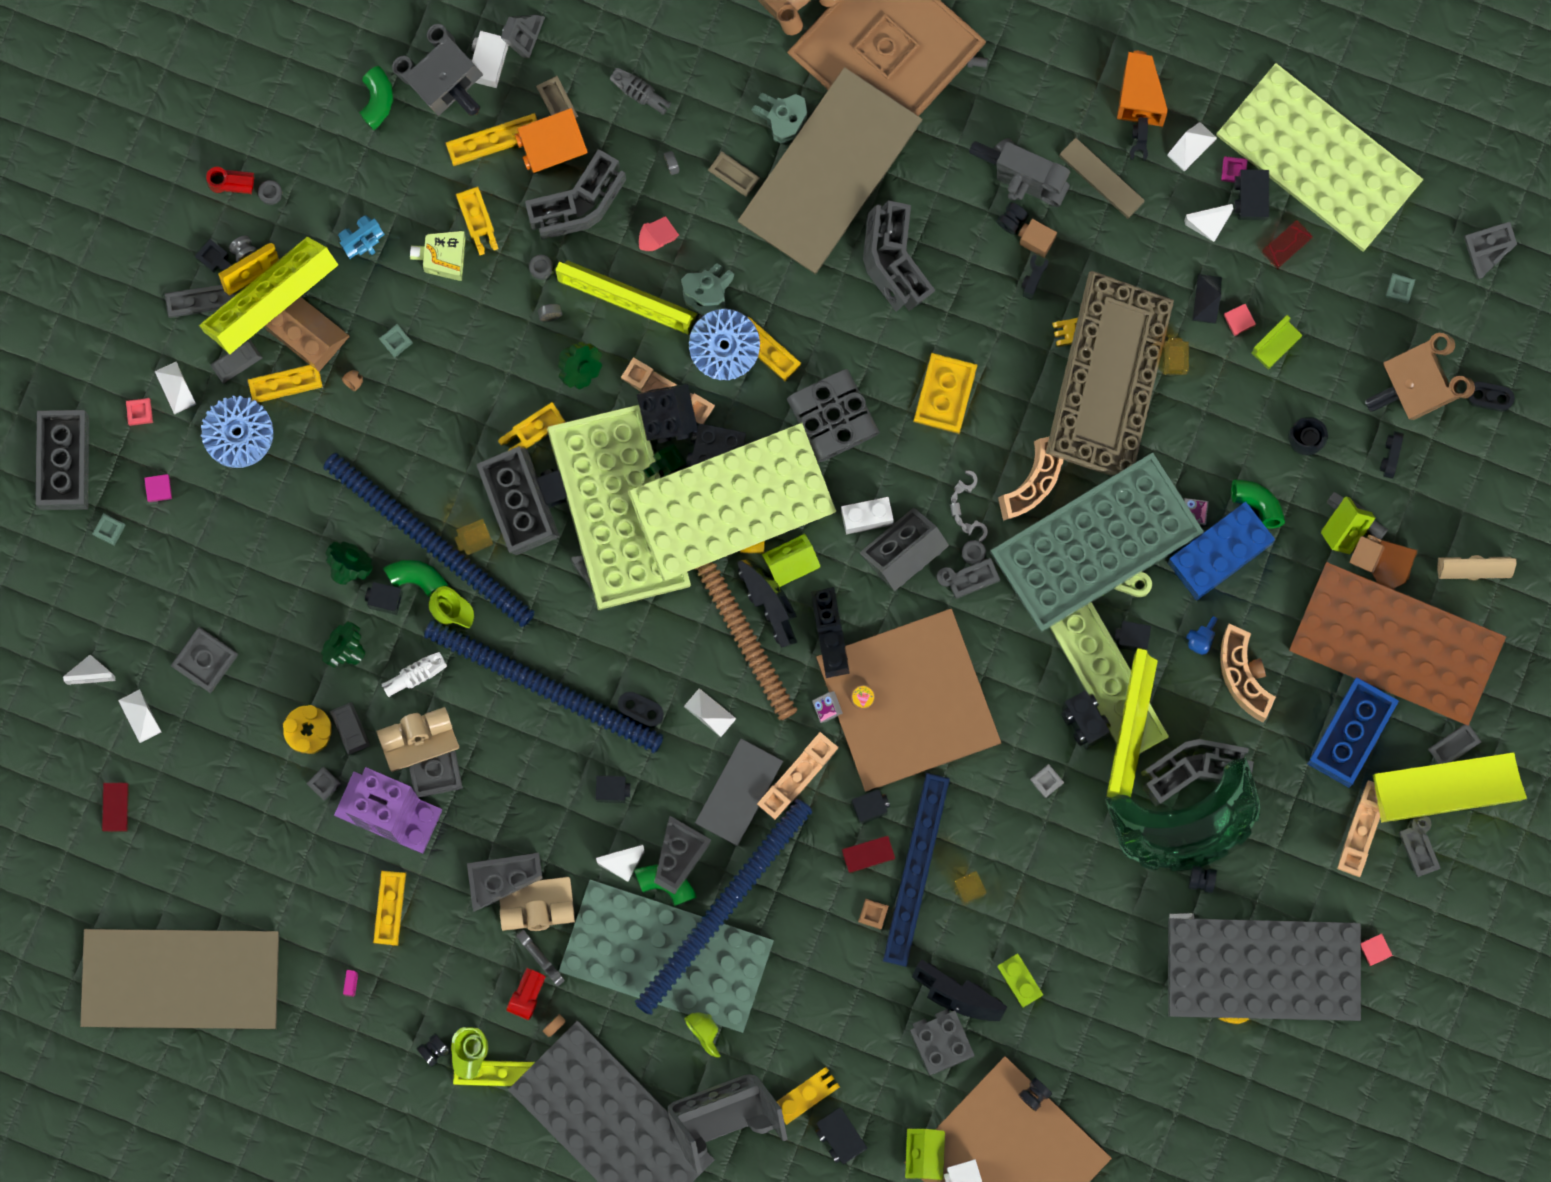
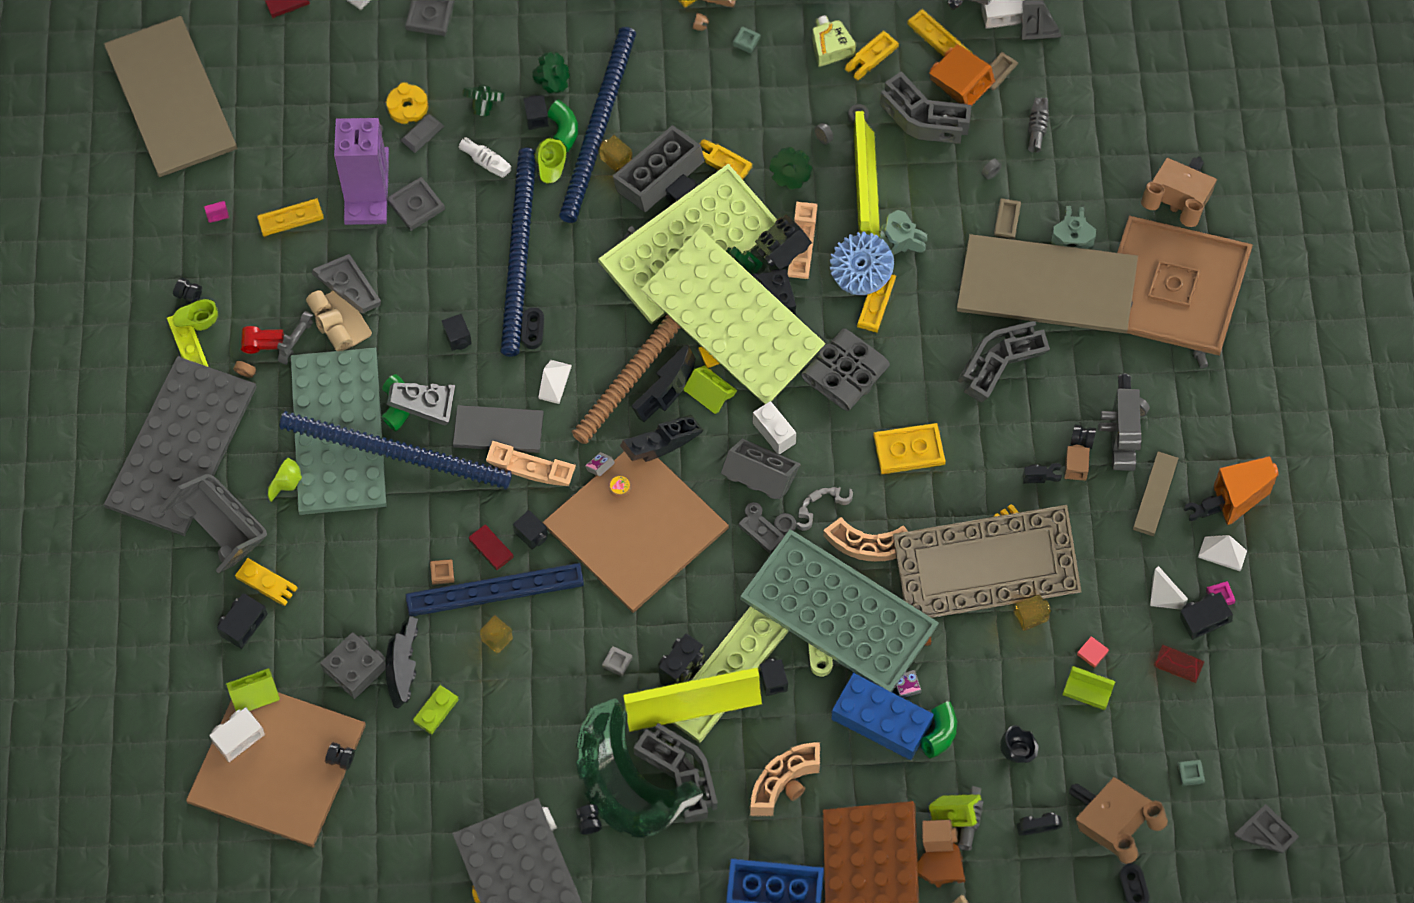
camera: 65 degrees right, 15 degrees down
tan panel [377,707,459,772] -> none
white slope [596,845,645,882] -> none
coral tile [639,216,679,251] -> none
blue piece [1186,616,1218,655] -> none
black slope [1192,274,1222,324] -> none
yellowish green plate [1216,63,1423,252] -> none

